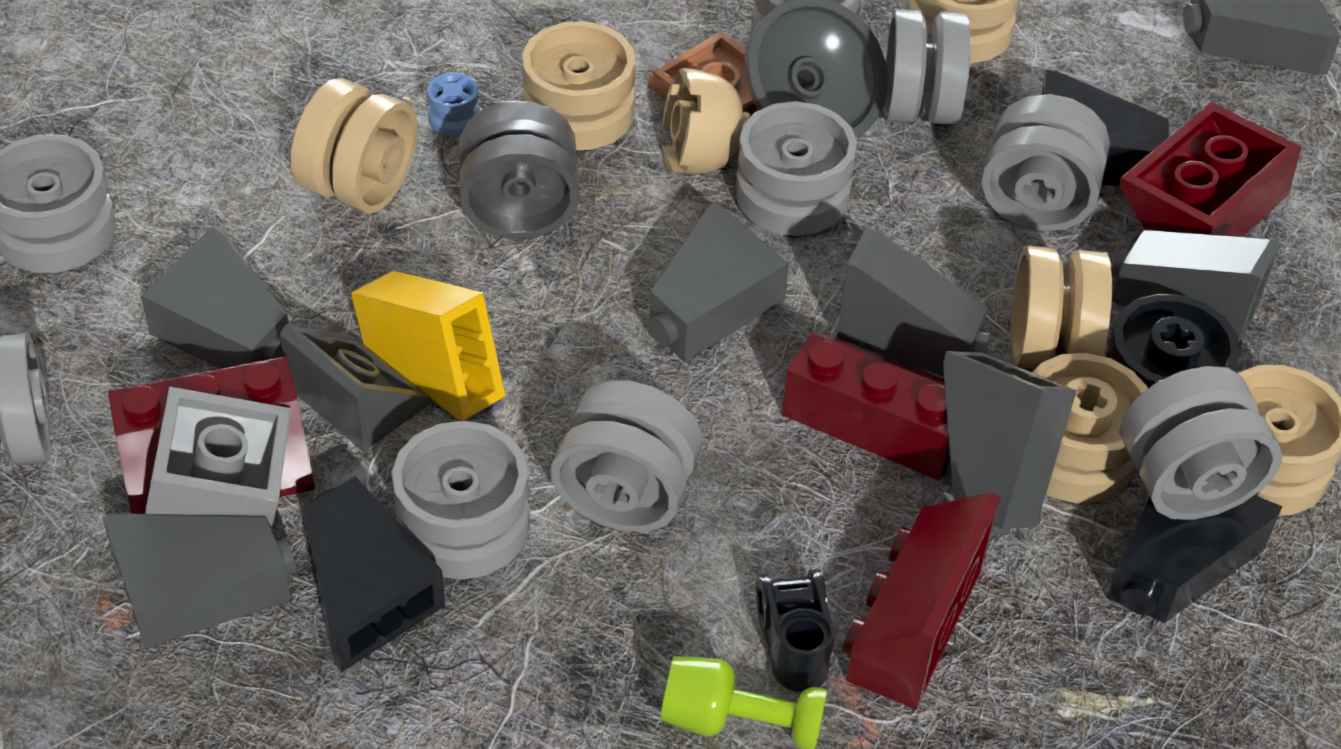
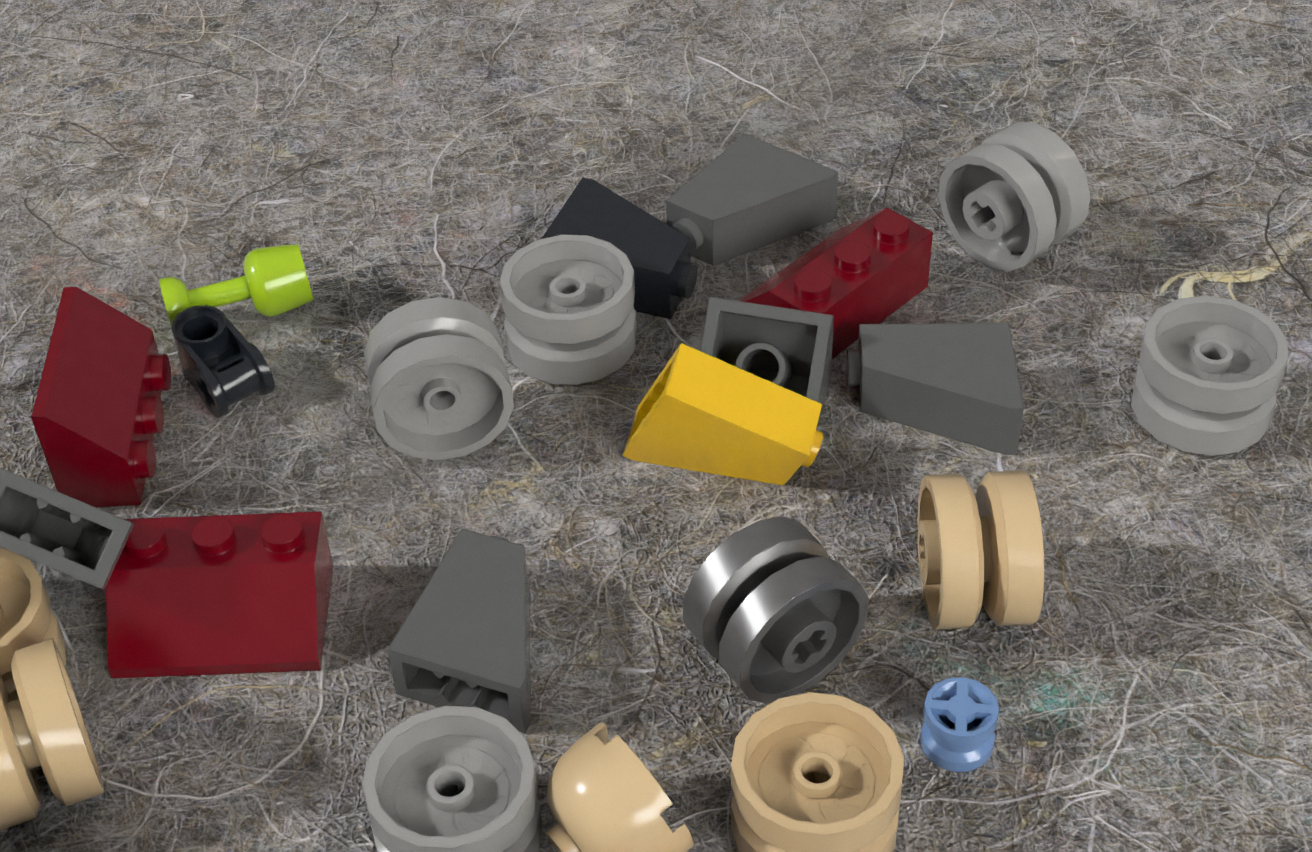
camera: 155 degrees right, 5 degrees down
light grey slope [145,387,291,529] -> none
dark grey slope [837,227,992,376] -> none

